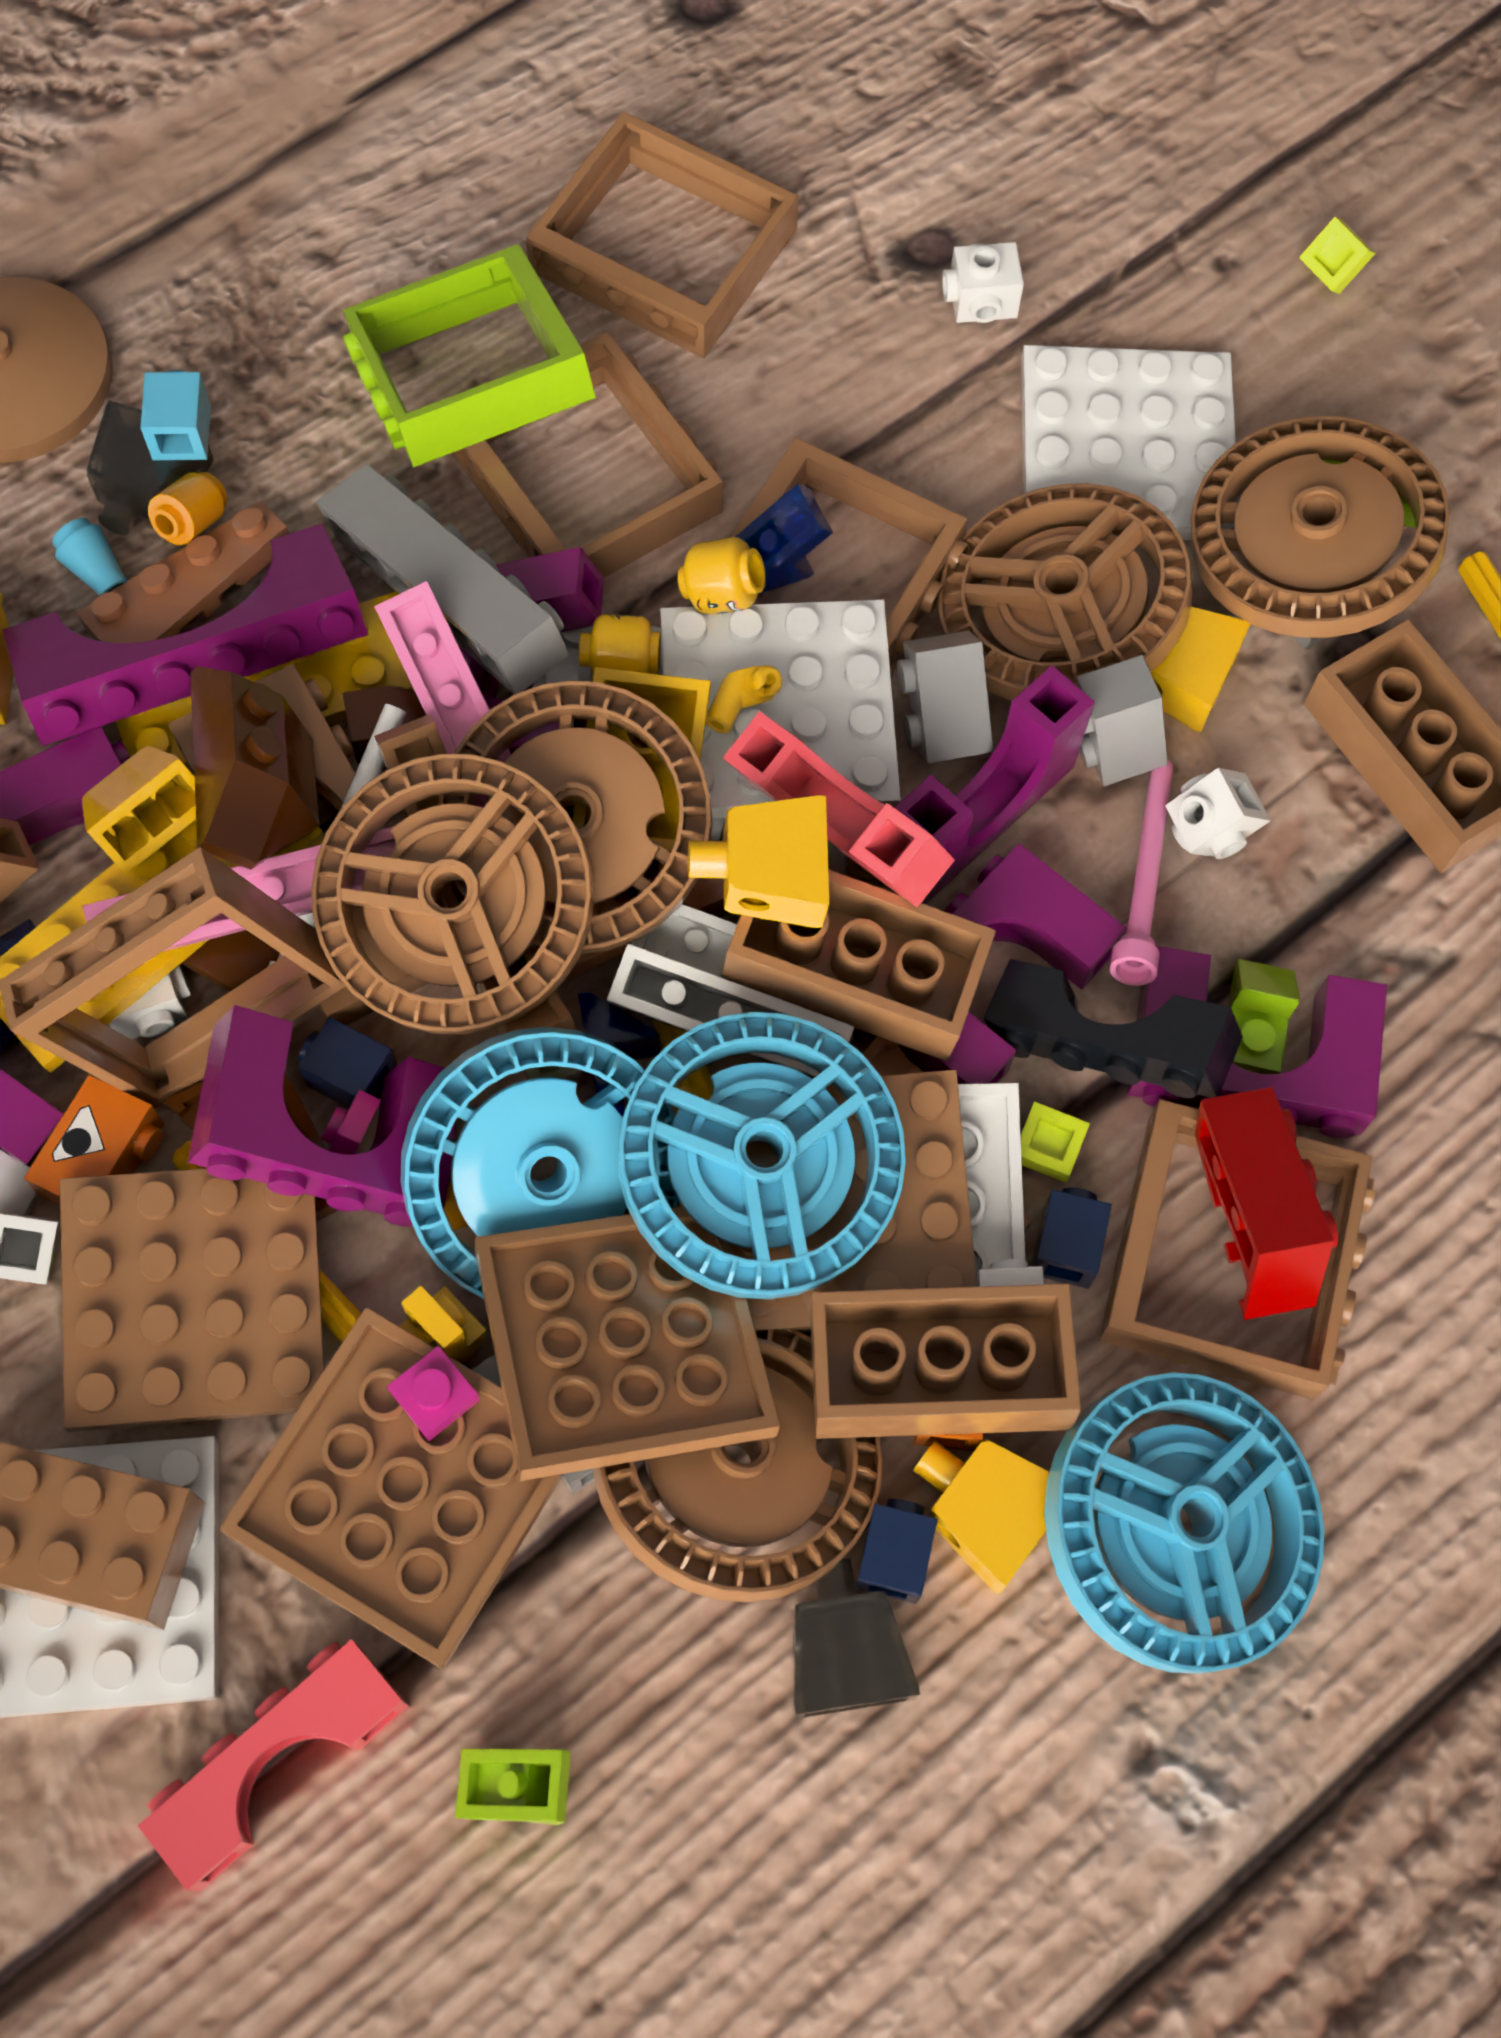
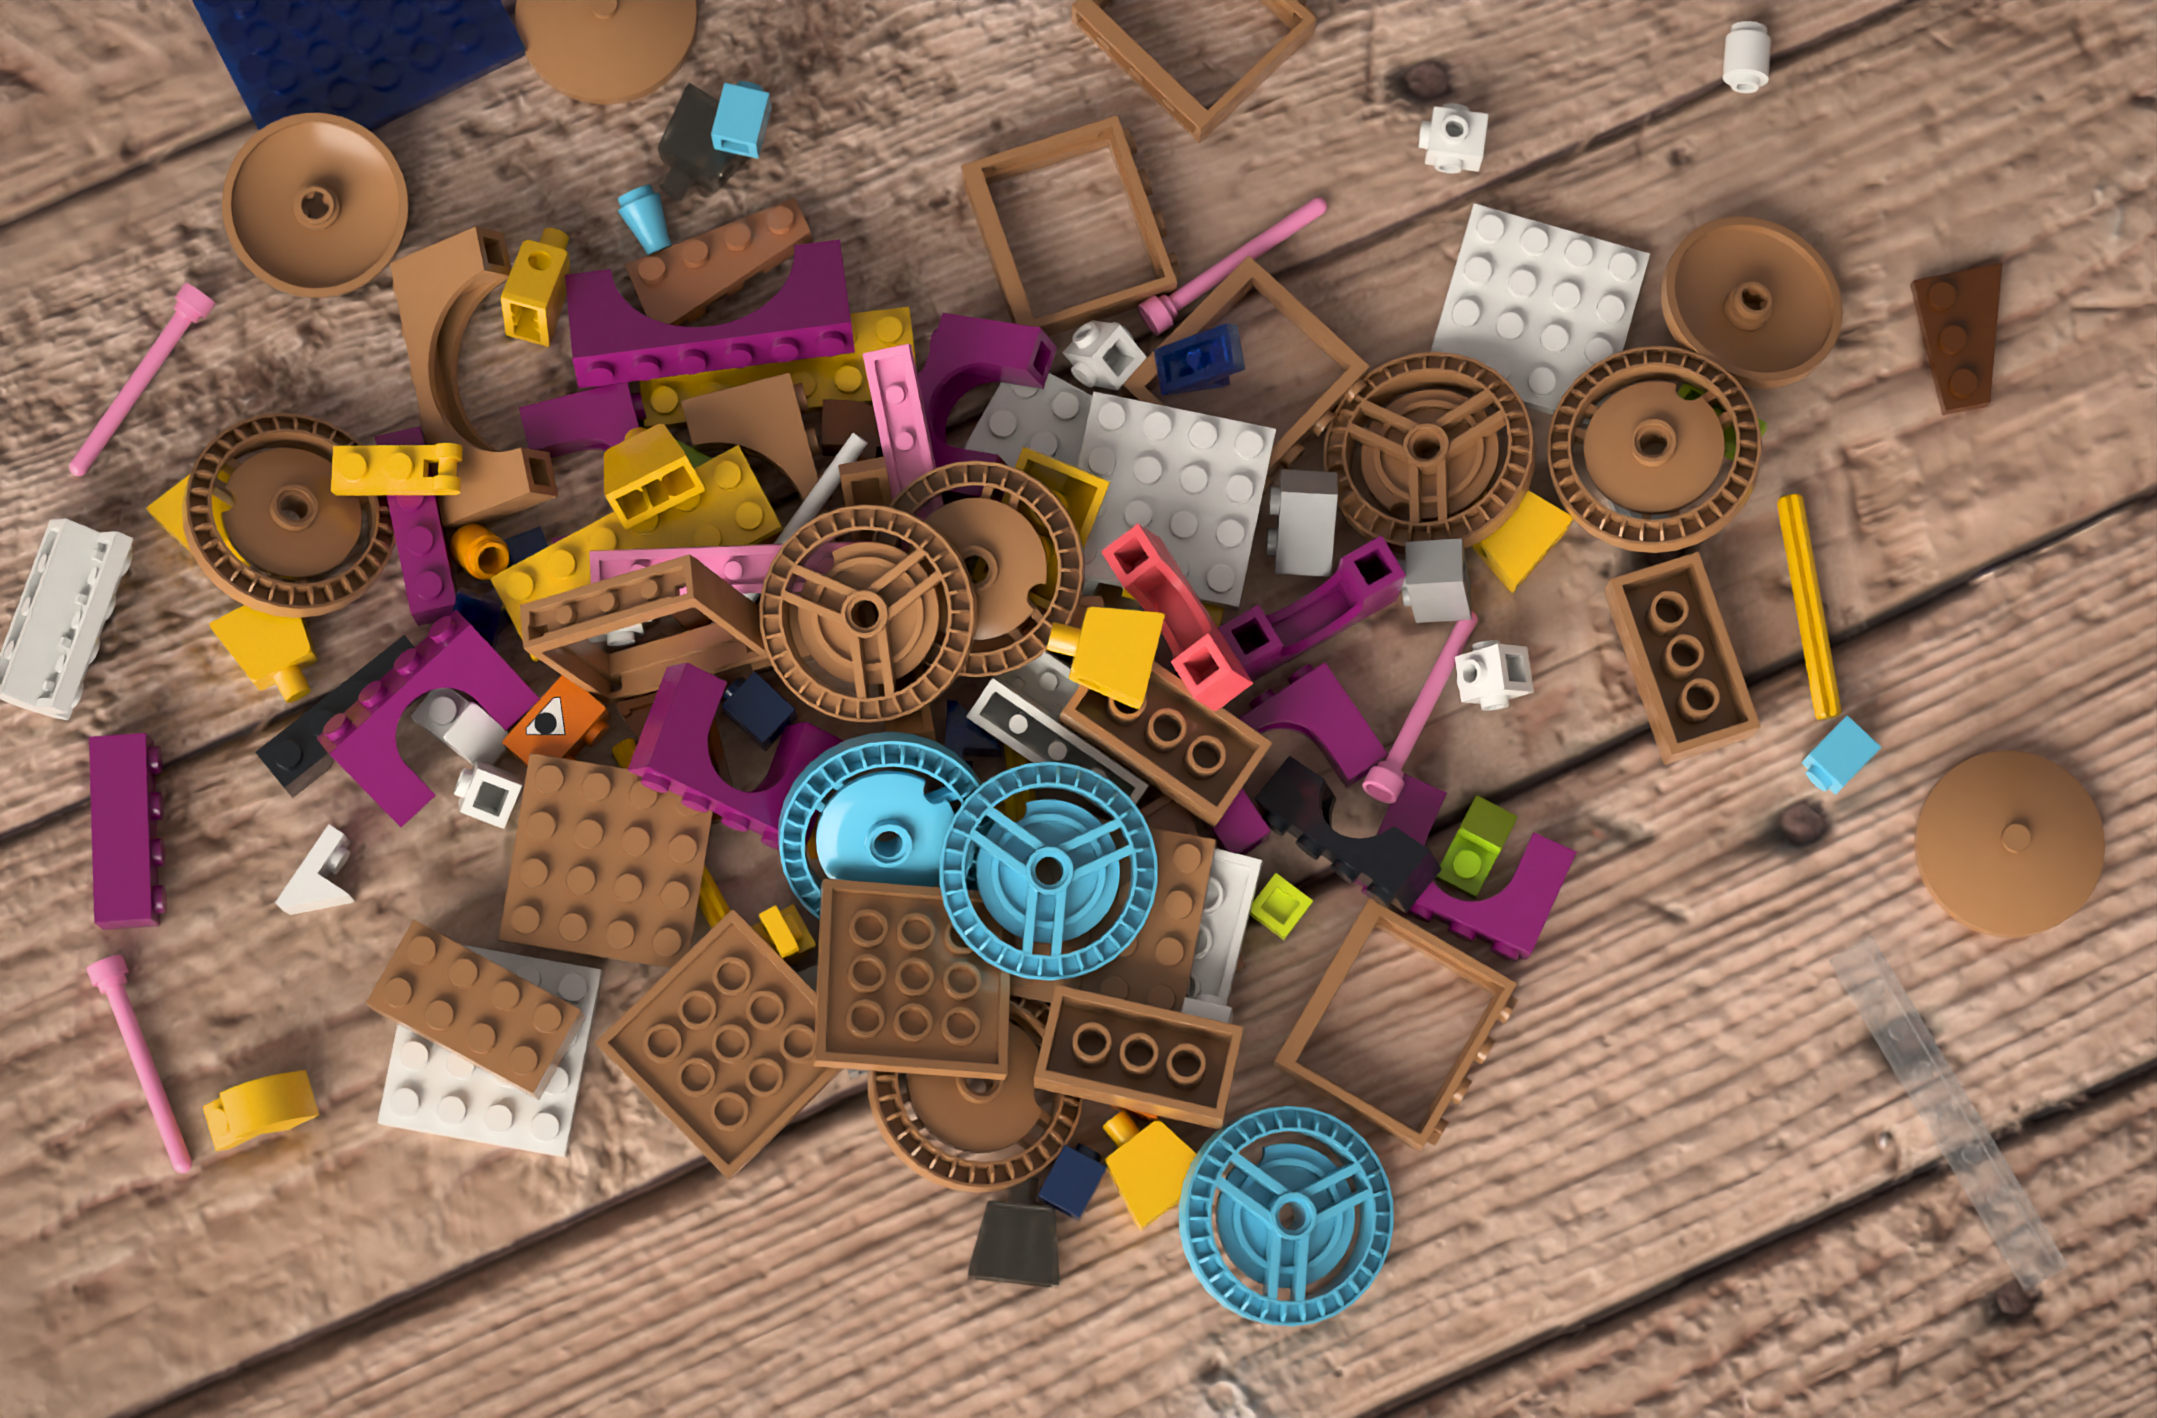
camera: 15 degrees right, 10 degrees up
coral arch [138,1639,409,1892] -> none
light orange brick [148,472,227,545] -> none
reddish brown wedge [190,666,319,870] -> none
light grey brick [316,464,570,695] -> none
dark pink plate [321,1090,381,1154] -> none
lime window [343,244,596,467] -> none
dark pink plate [386,1345,480,1441] -> none
lime slope [455,1749,571,1825] -> none
yellow head [579,614,661,681] -> none
yellow head [678,537,766,615] -> none
yellow arm [706,665,783,734] -> none
dark blue brick [1031,1187,1112,1289] -> none
red wedge [1195,1087,1338,1320] -> none
neon yellow plate [1299,217,1376,294] -> none
none -> white brick [1063,320,1147,390]
none -> bright pink piece [1137,197,1327,336]
none -> medium nougat dish [1661,217,1843,389]
none -> white brick [1723,21,1771,93]

